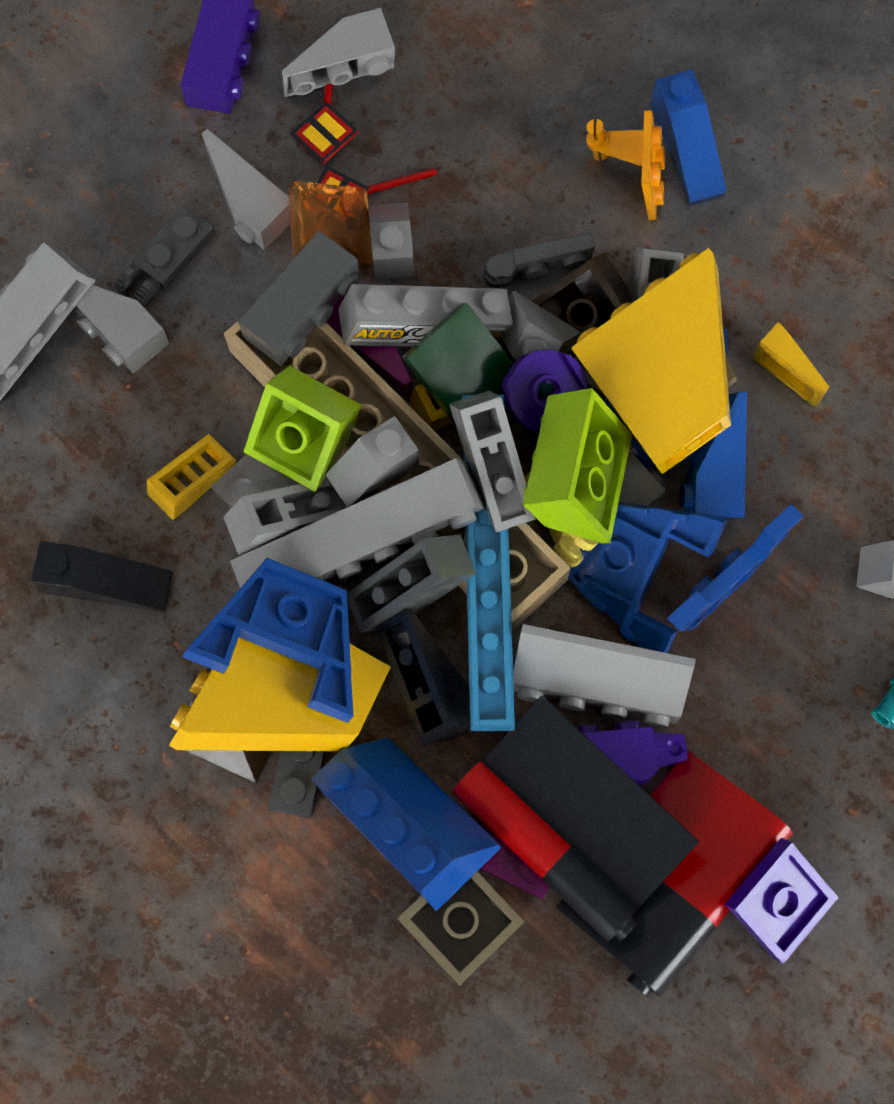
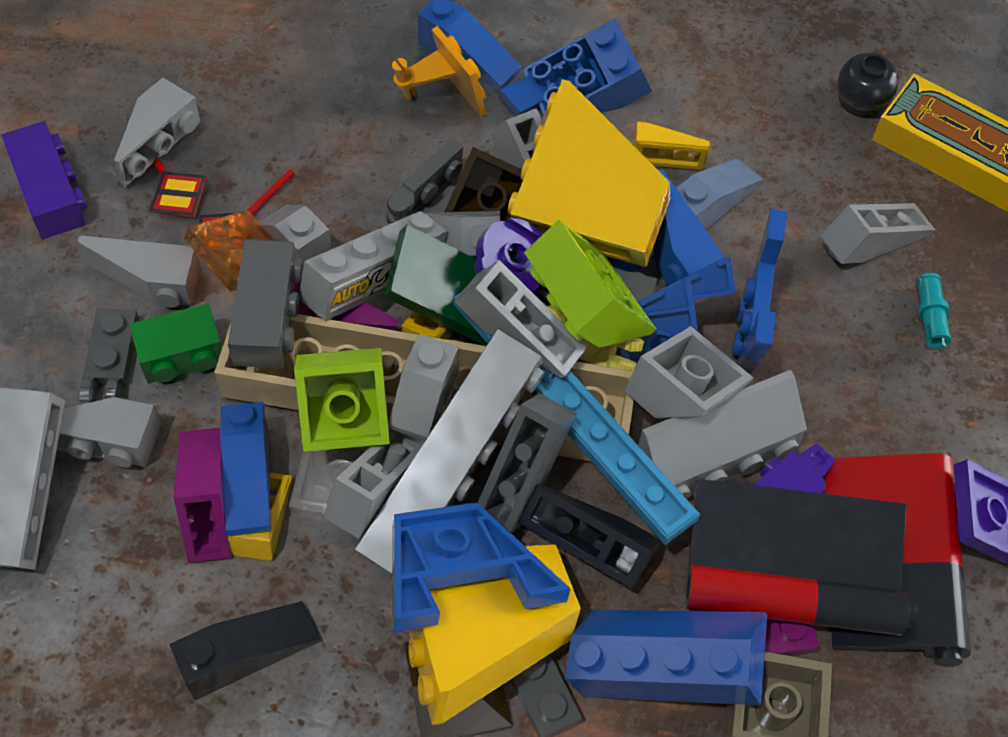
camera: 40 degrees left, 15 degrees down
none -> green brick [130,303,222,384]
none -> magenta slope [174,428,232,563]
none -> blue slope [220,402,271,536]
none -> blue tile [499,75,545,116]
none -> blue slope [523,18,652,114]
none -> light grey slope [624,326,754,418]
none -> sand blue slope [676,158,764,230]

